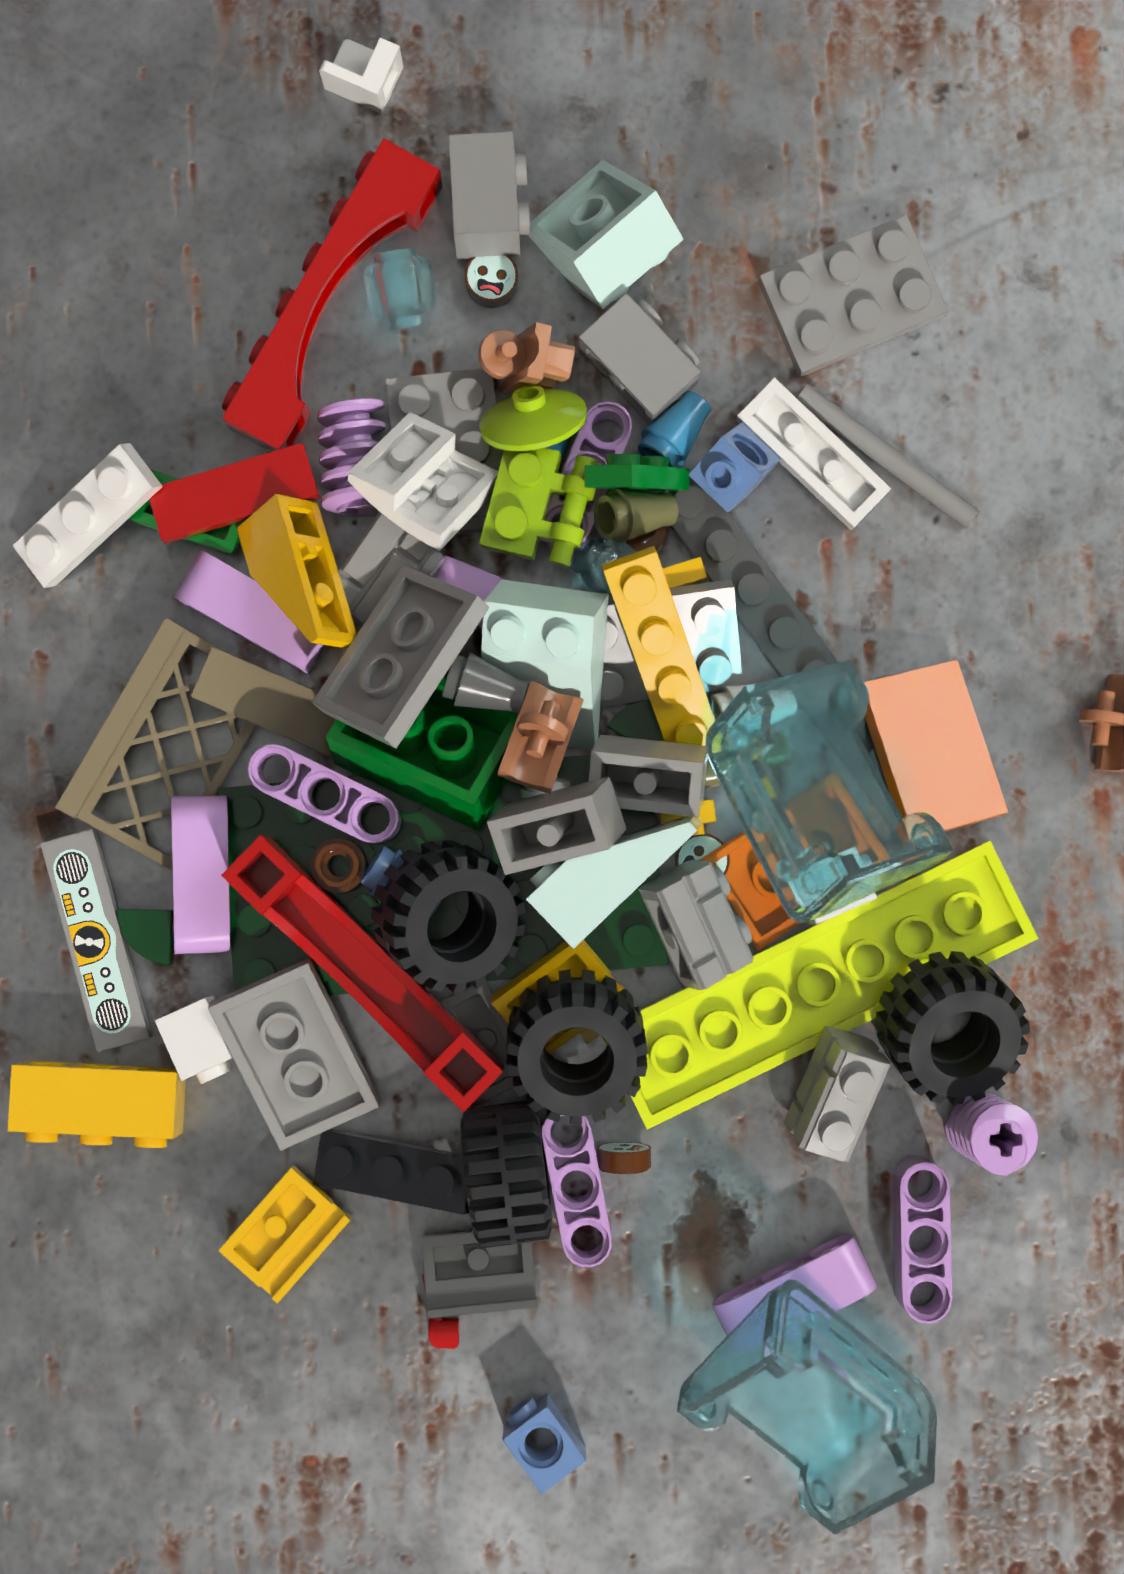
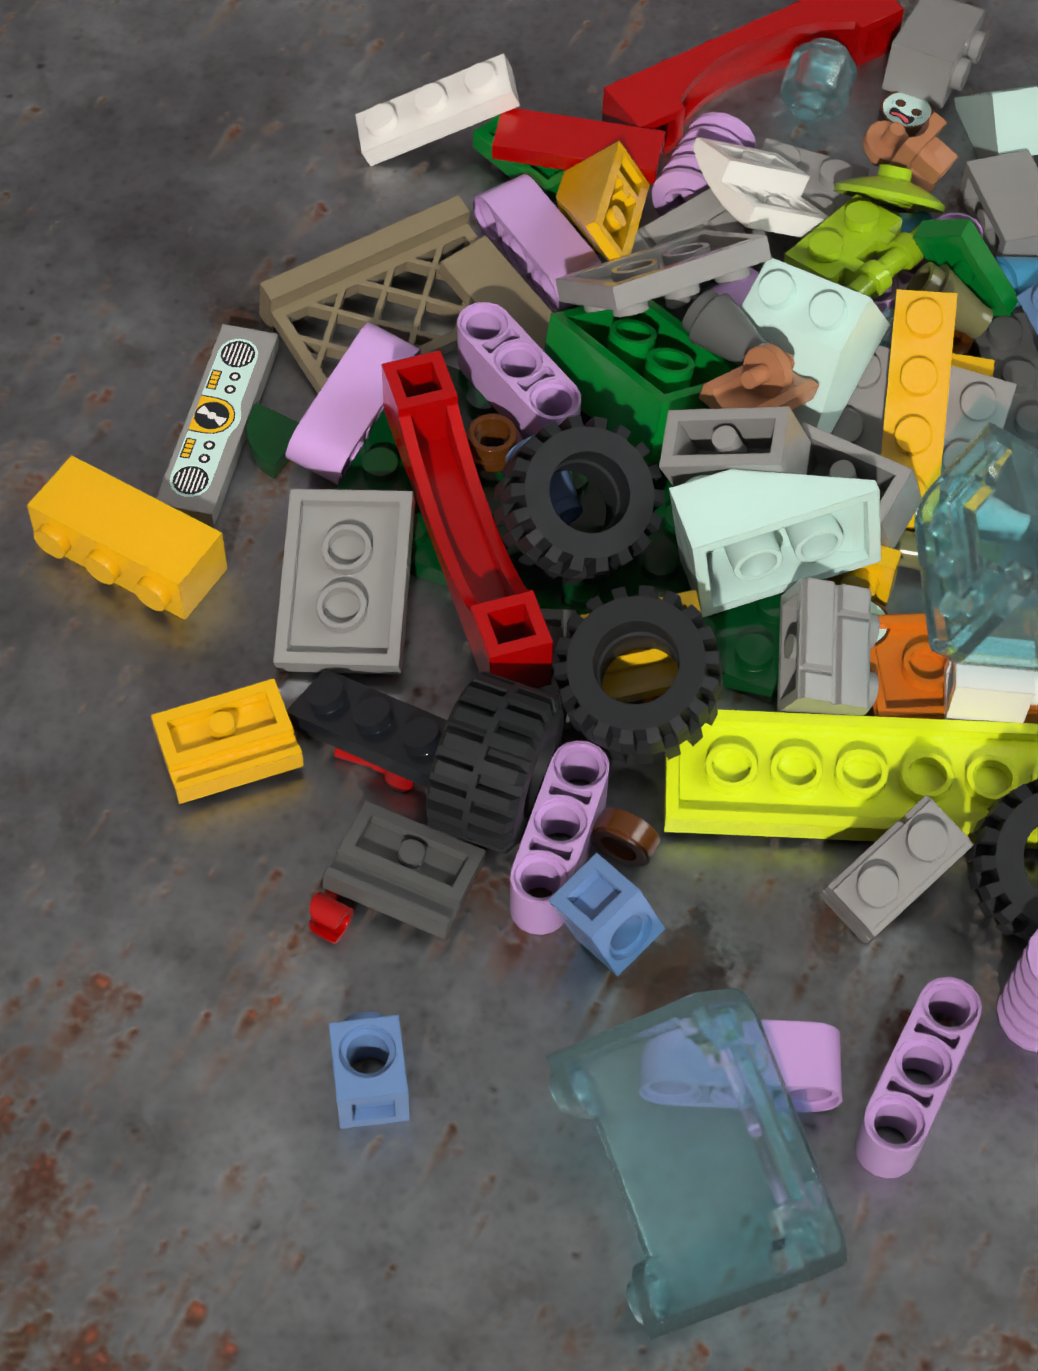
camera: 30 degrees right, 30 degrees down
white brick [155,995,233,1084] -> none
none -> medium blue brick [548,853,665,976]

